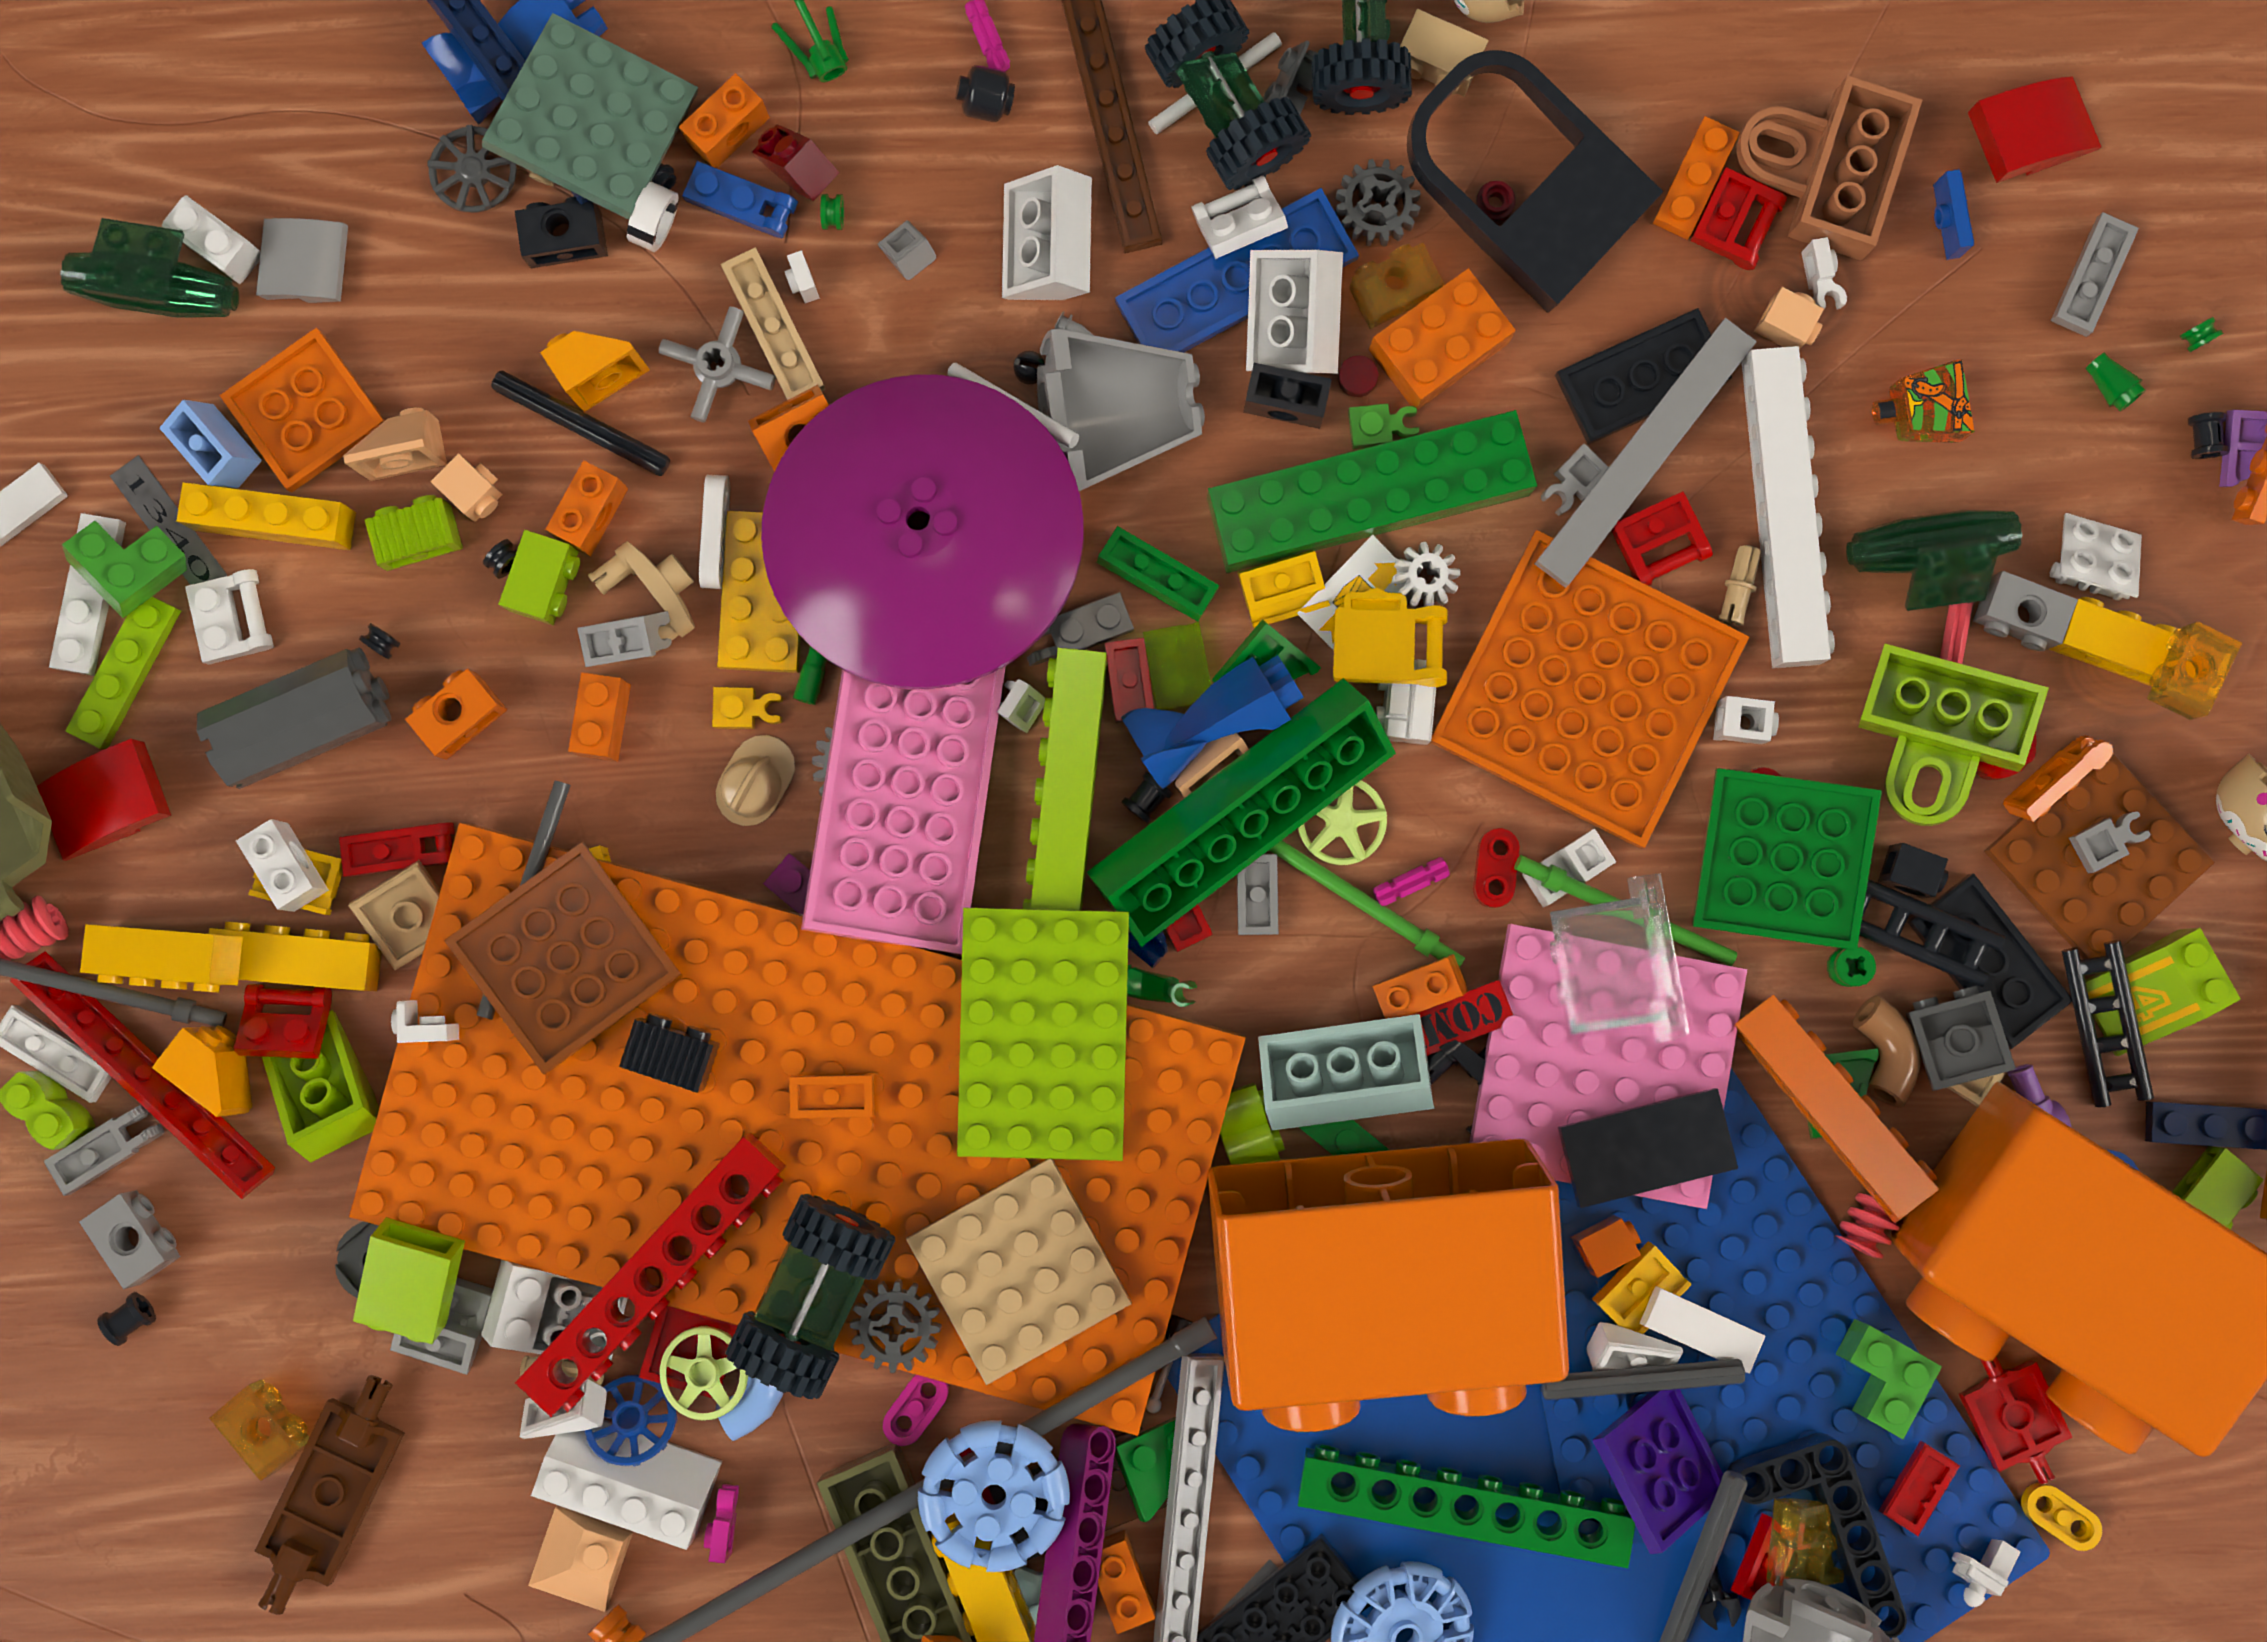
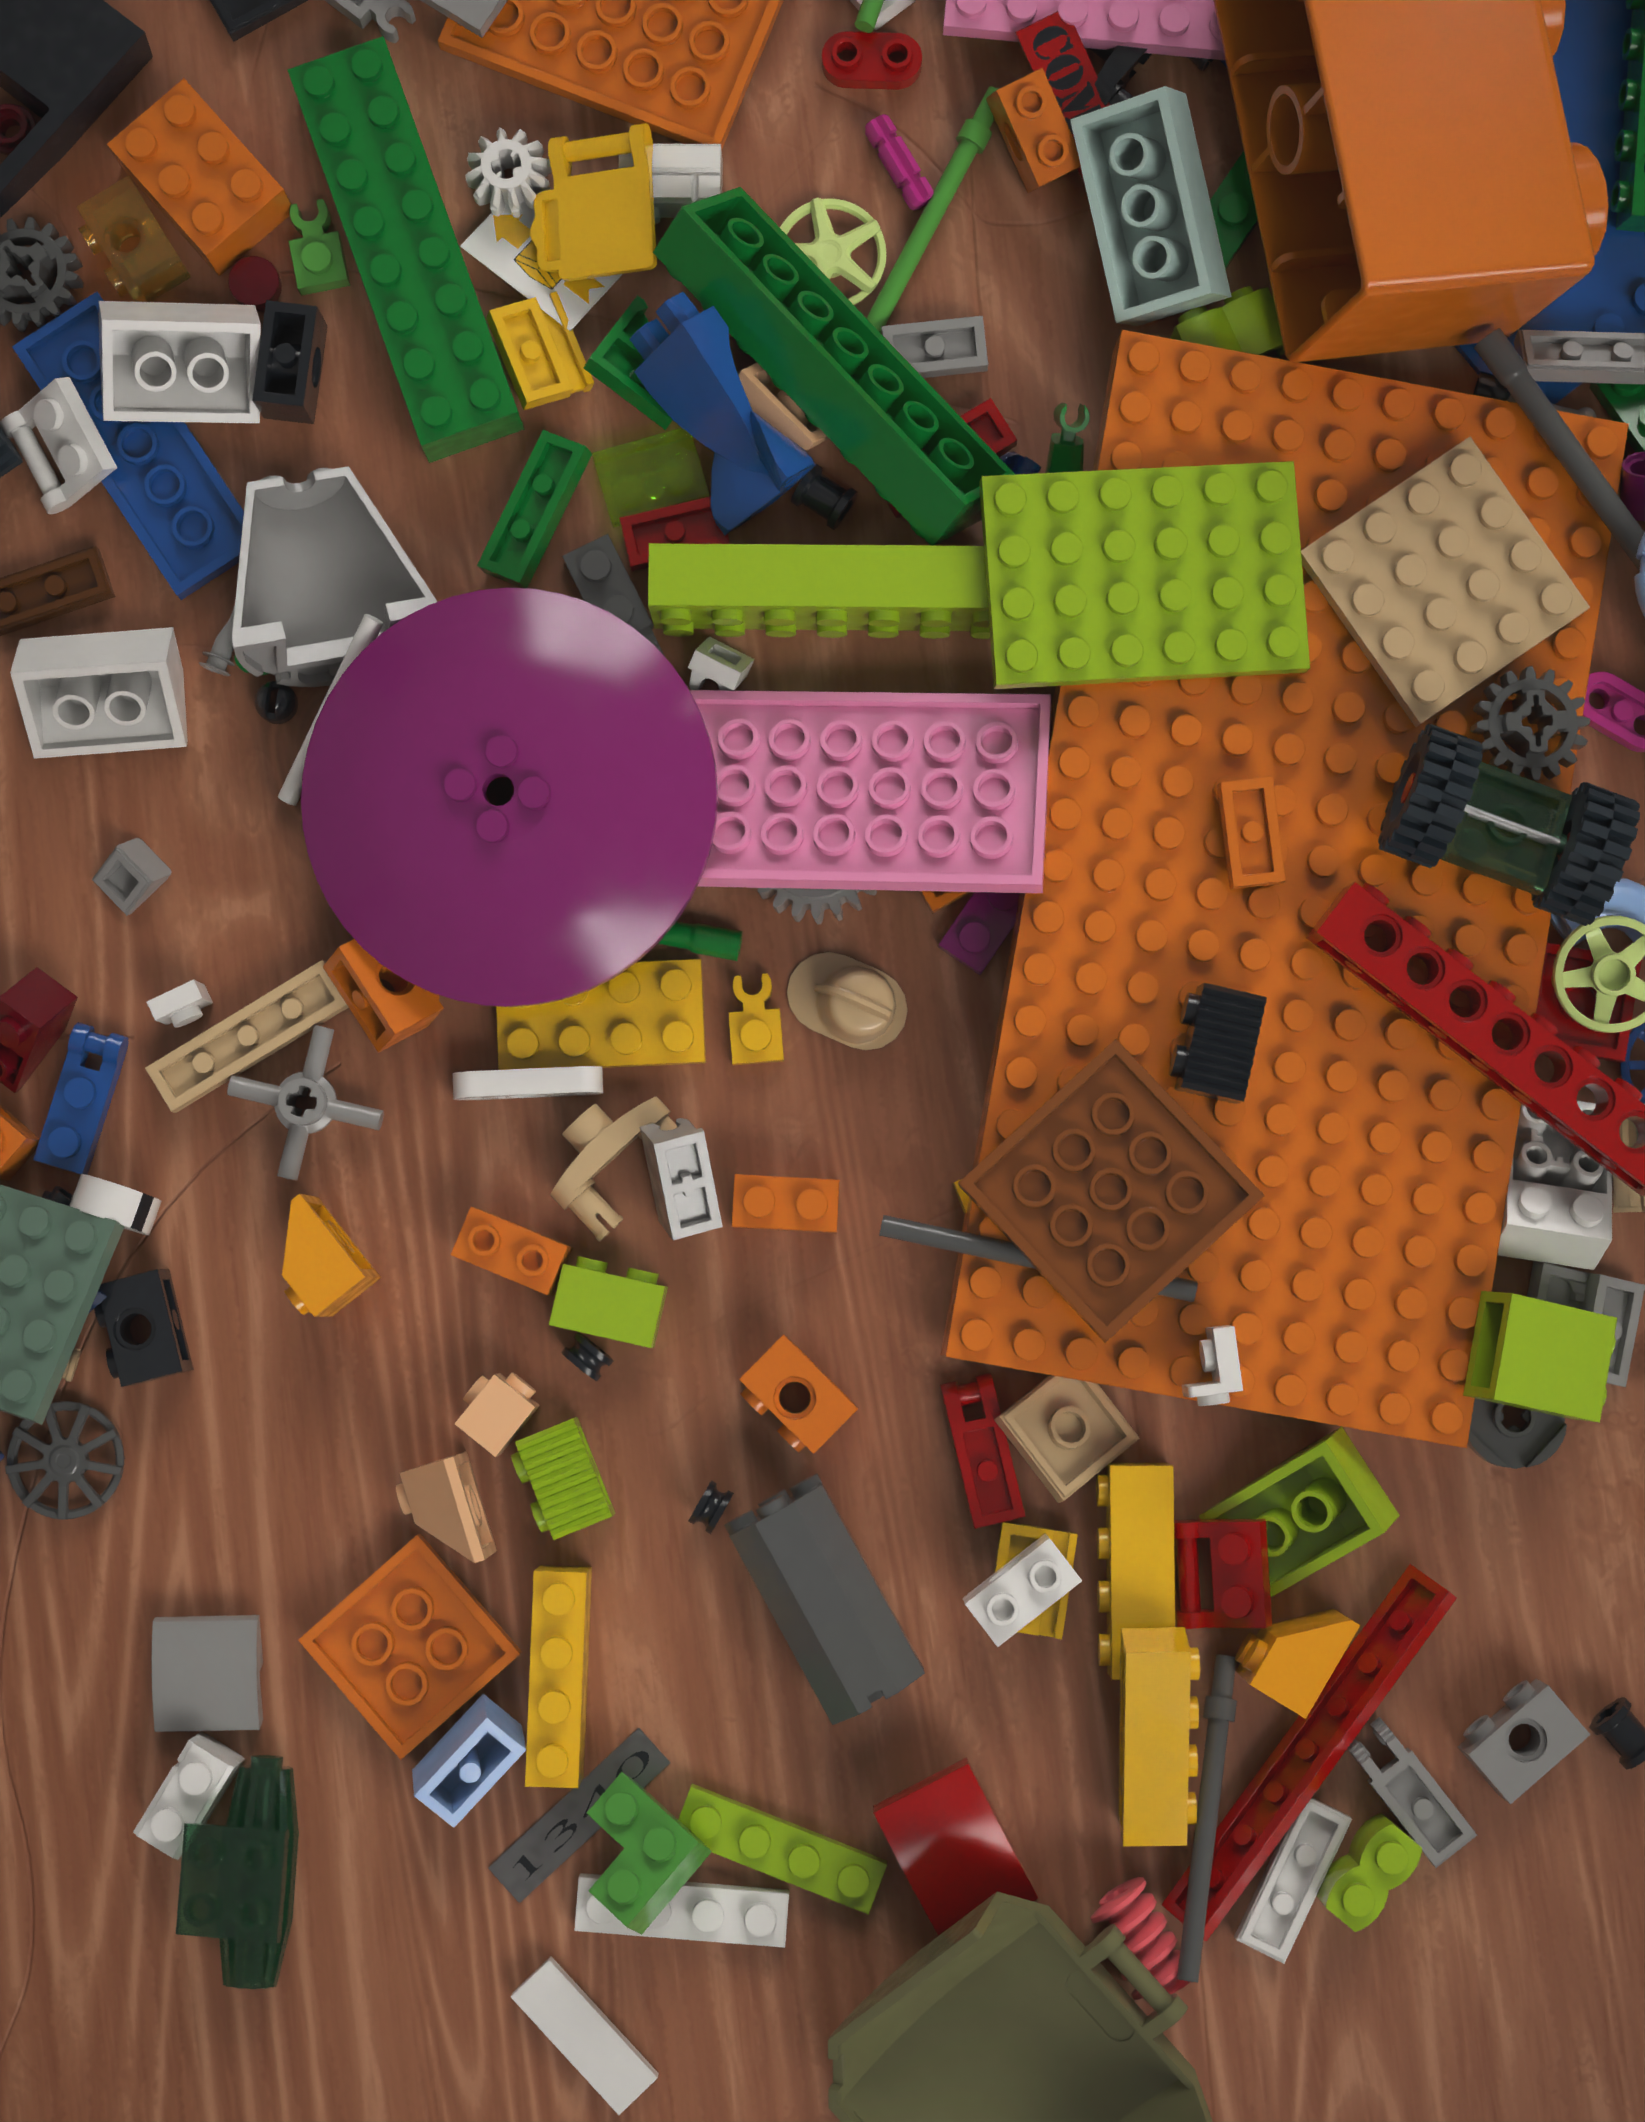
camera: 90 degrees left, 0 degrees up
white plate [185,569,274,665] -> none
black axle [491,370,670,476] -> none
green bush [820,194,844,230] -> none

